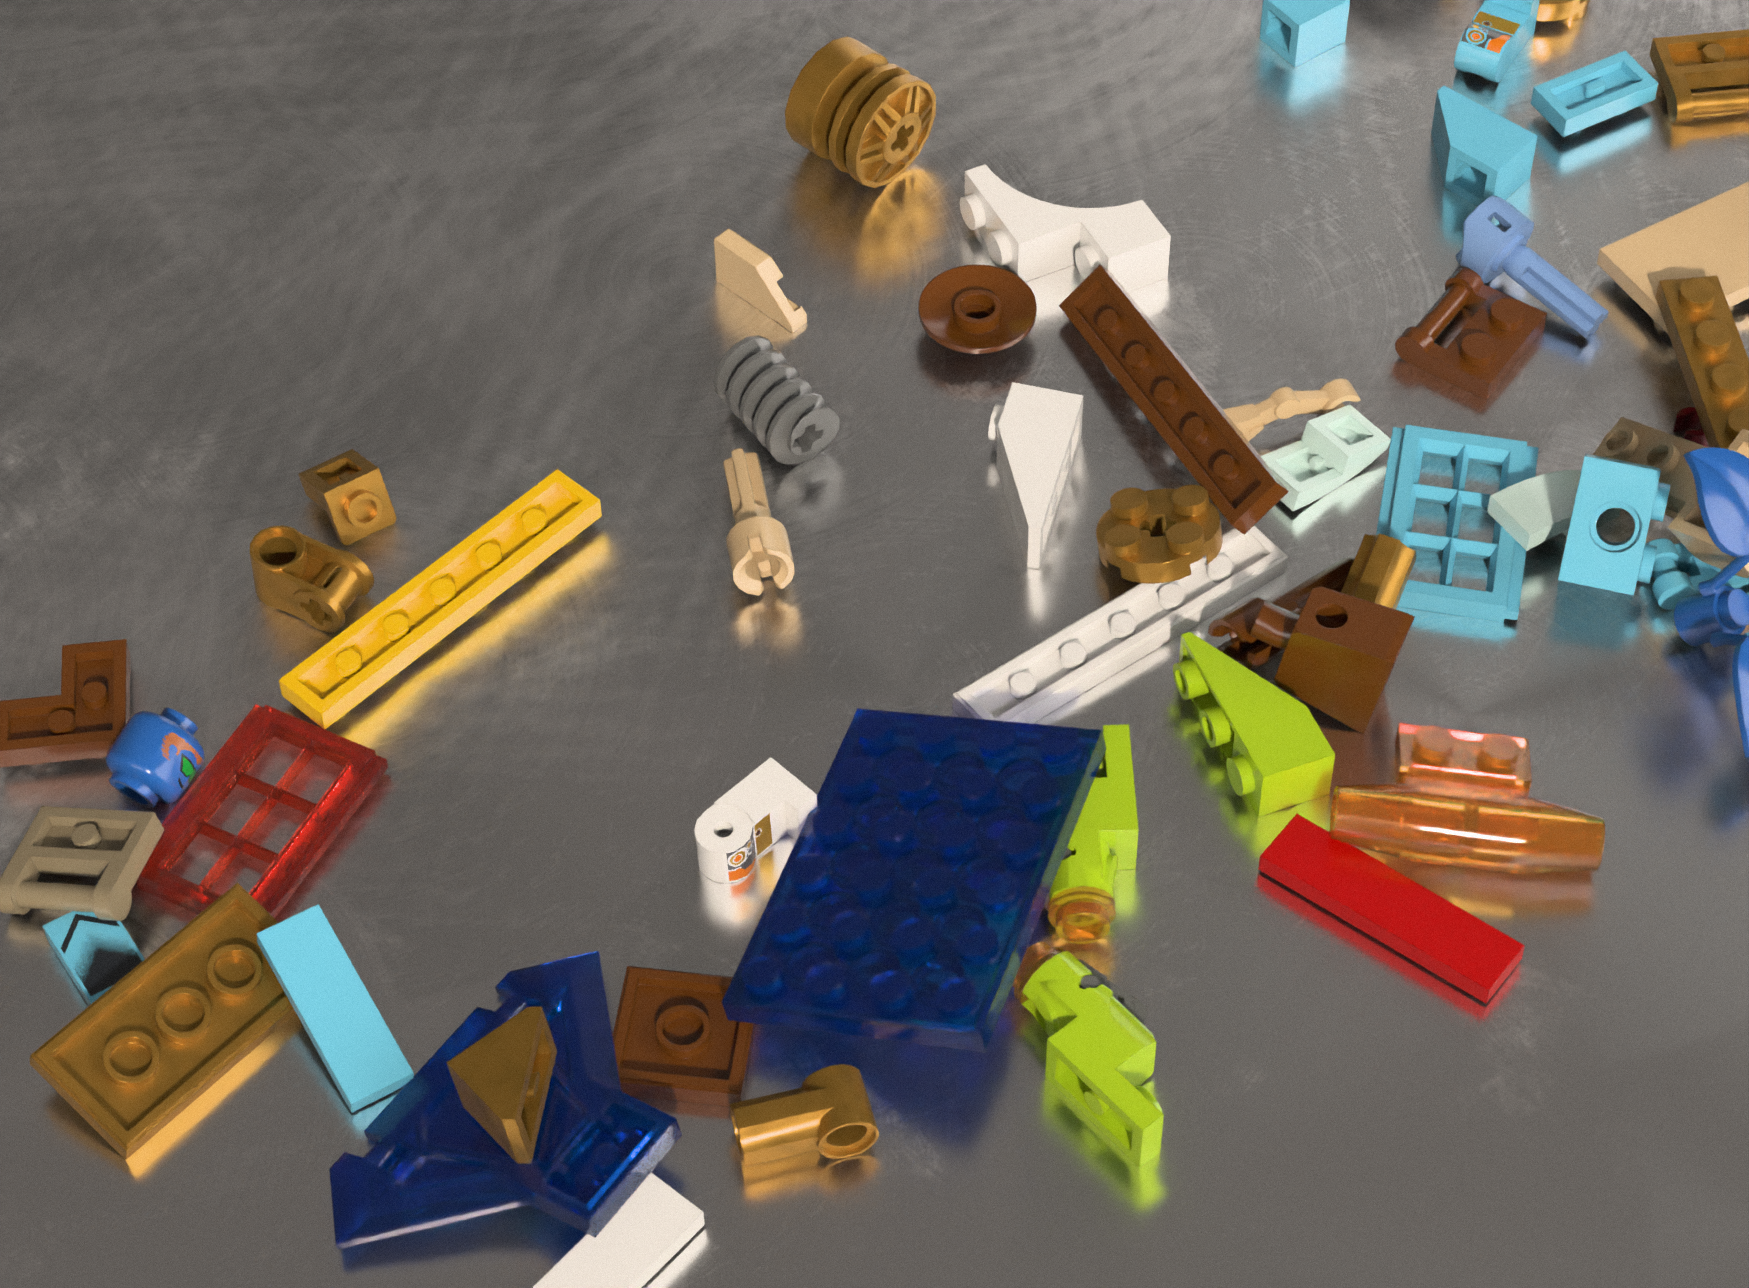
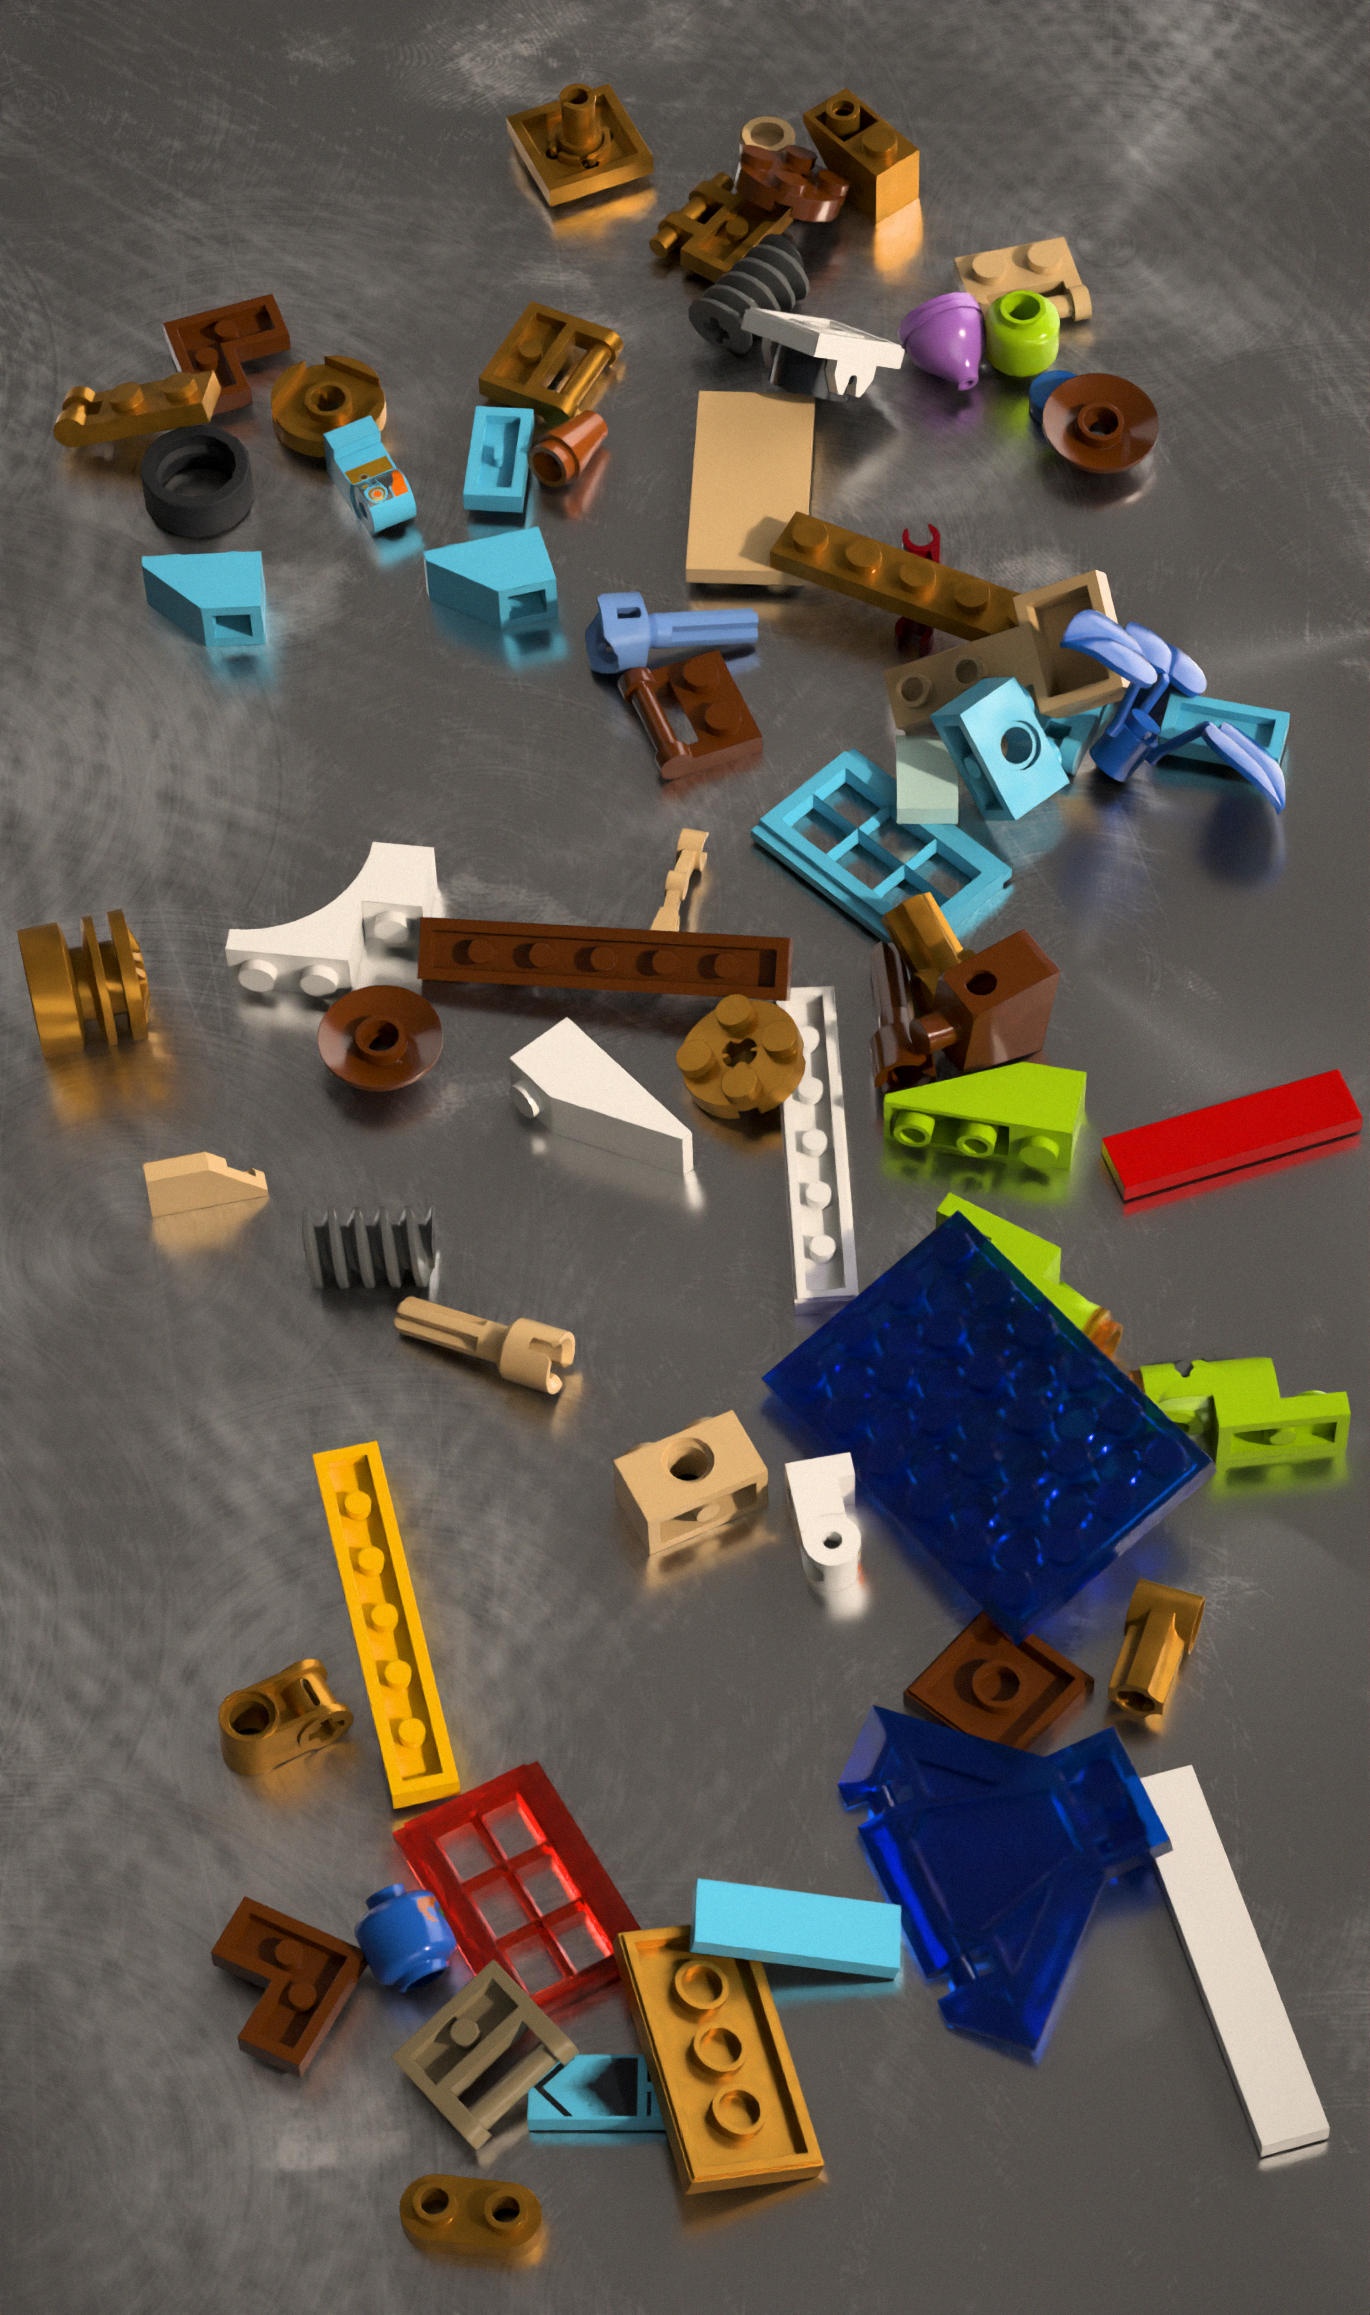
camera: 55 degrees left, 5 degrees up
pearl gold bracket [298,449,397,545] -> none
pearl gold slope [447,1007,557,1164] -> none
light aqua slope [1261,404,1391,511] -> none
clear orange plate [1329,723,1605,874] -> none
none -> dark orange cone [528,410,608,487]
none -> tan brick [613,1410,769,1556]

